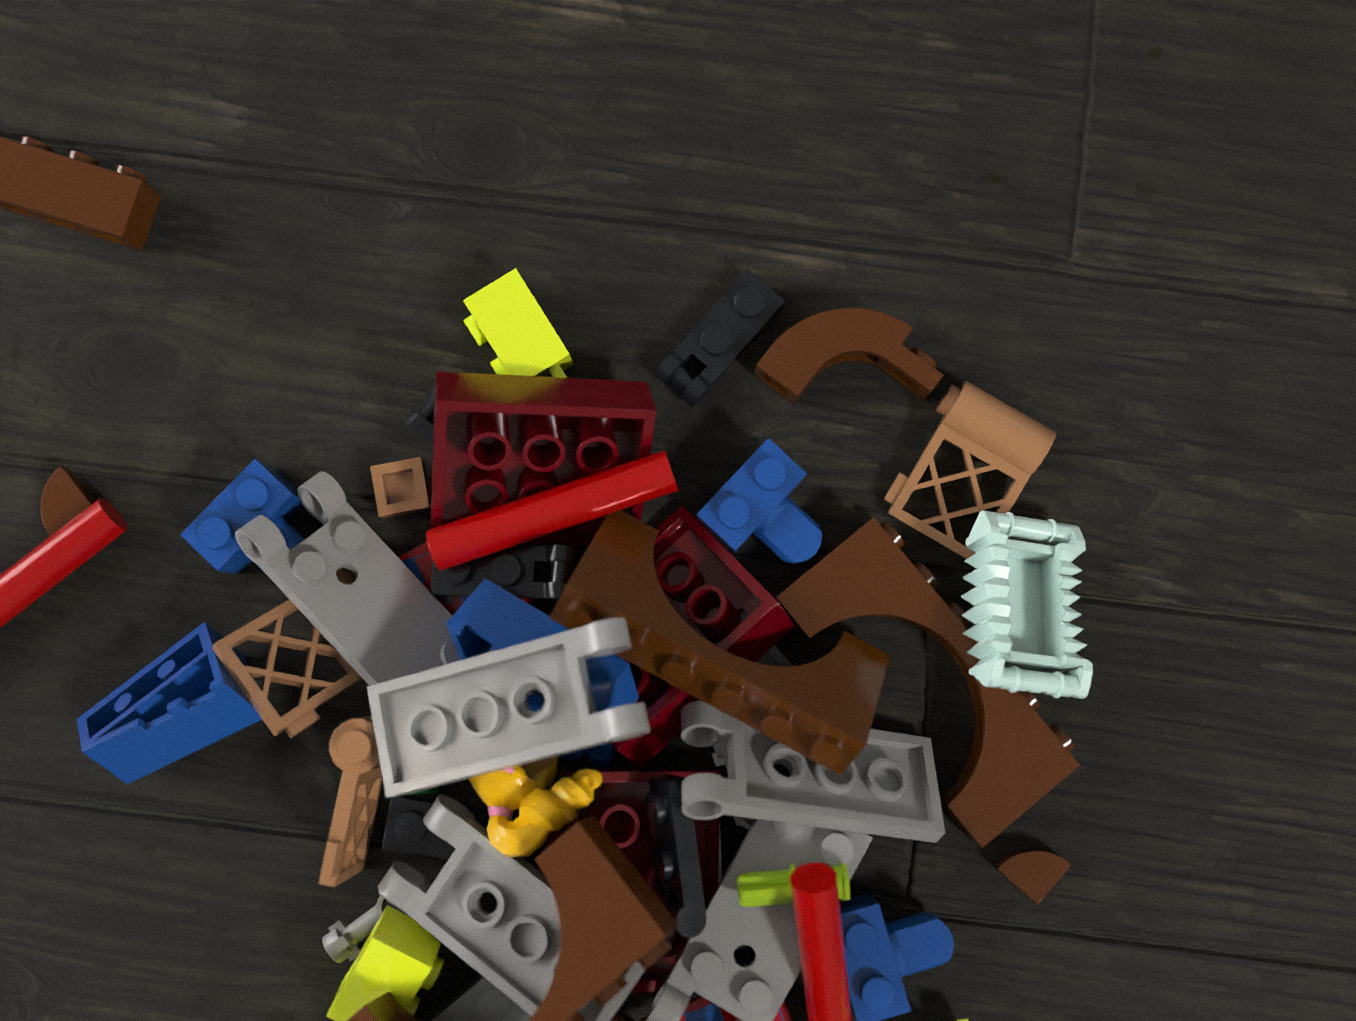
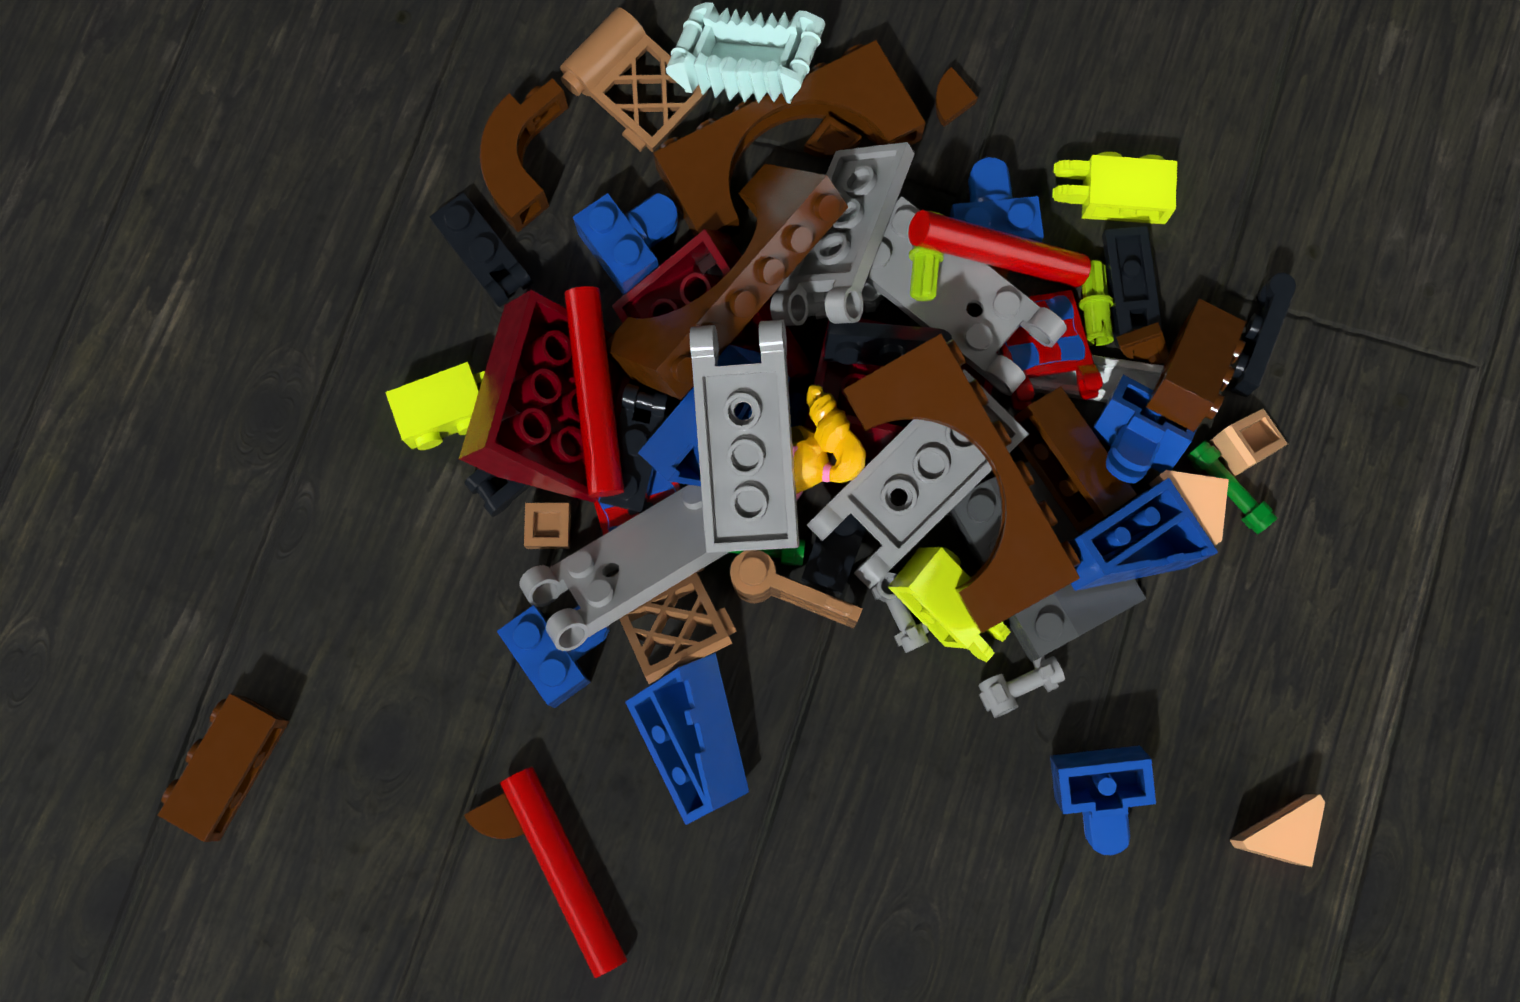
camera: 80 degrees left, 5 degrees down
none -> reddish brown tile [804,114,862,158]

